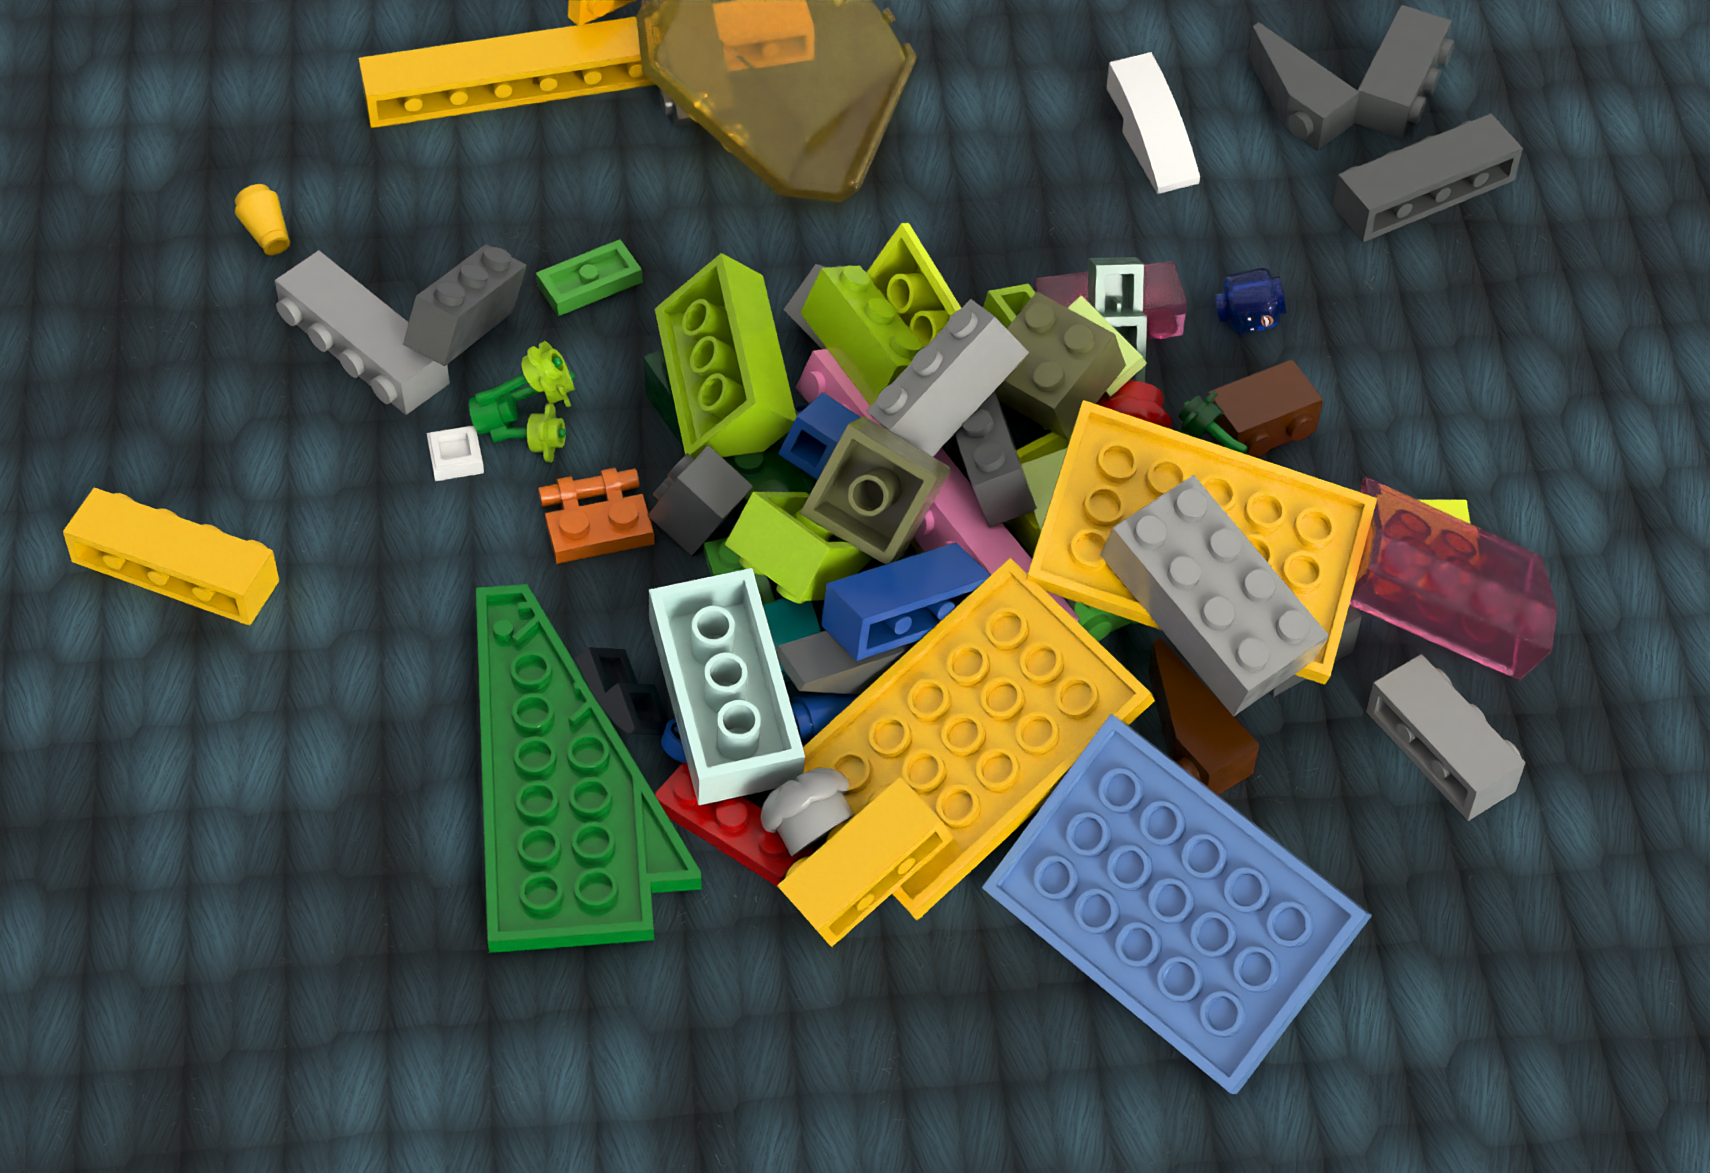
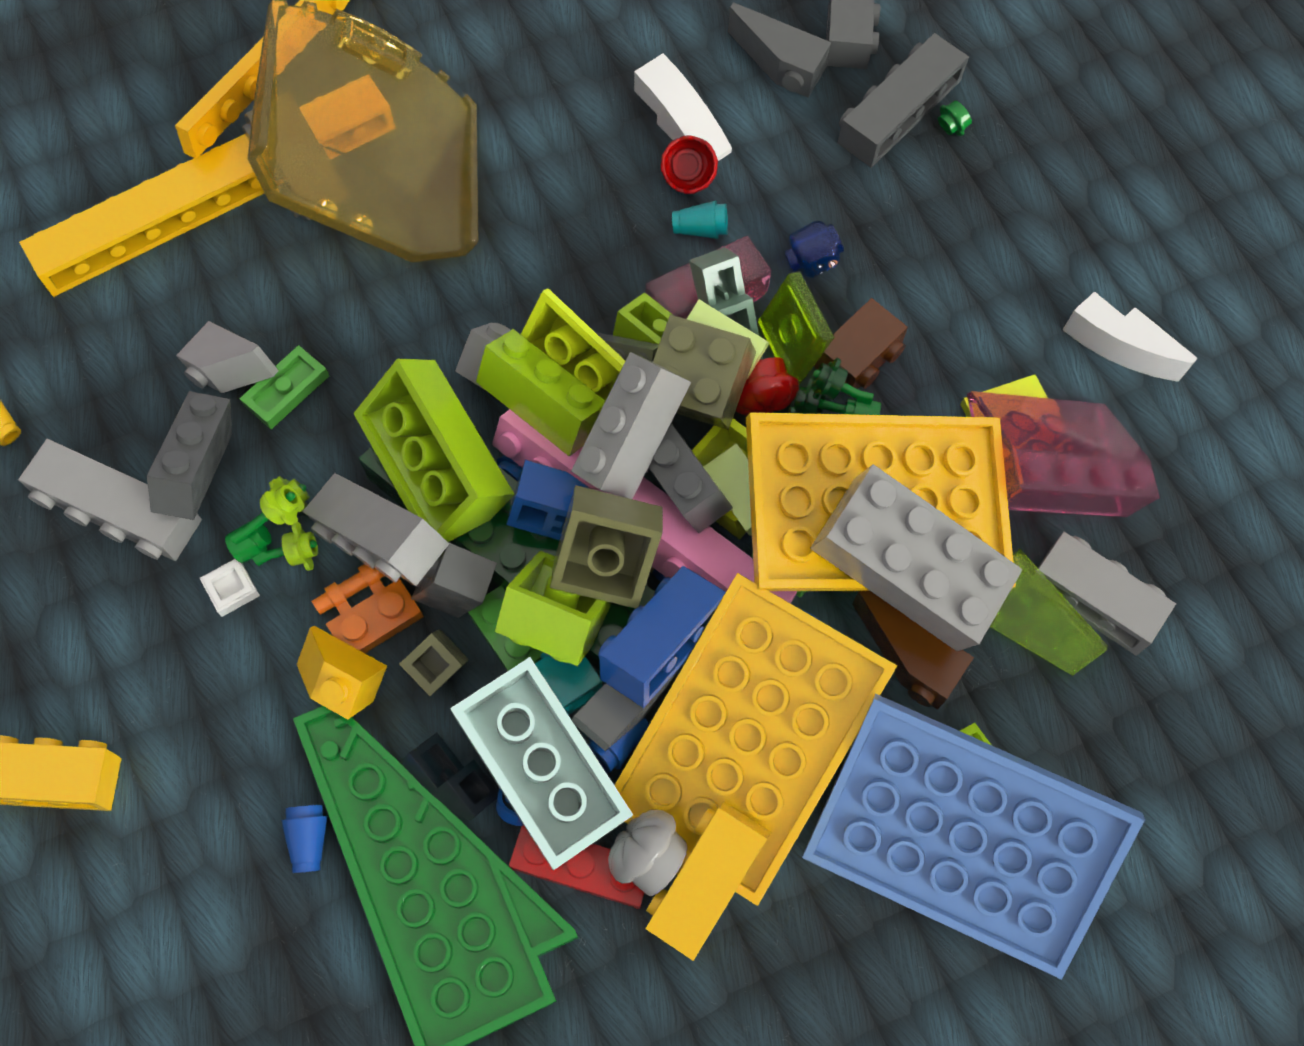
camera: 20 degrees left, 15 degrees up
none -> light grey slope [176,321,279,393]
none -> blue cone [281,805,328,873]
none -> yellow slope [297,626,387,720]
none -> light grey brick [303,473,449,586]
none -> olive brick [399,629,469,696]
none -> red hair [661,135,718,194]
none -> teal cone [672,200,728,239]
none -> clear neon green tile [758,272,835,383]
none -> green plate [938,100,972,136]
none -> clear neon green wing [990,548,1108,676]
none -> white slope [1063,292,1198,382]

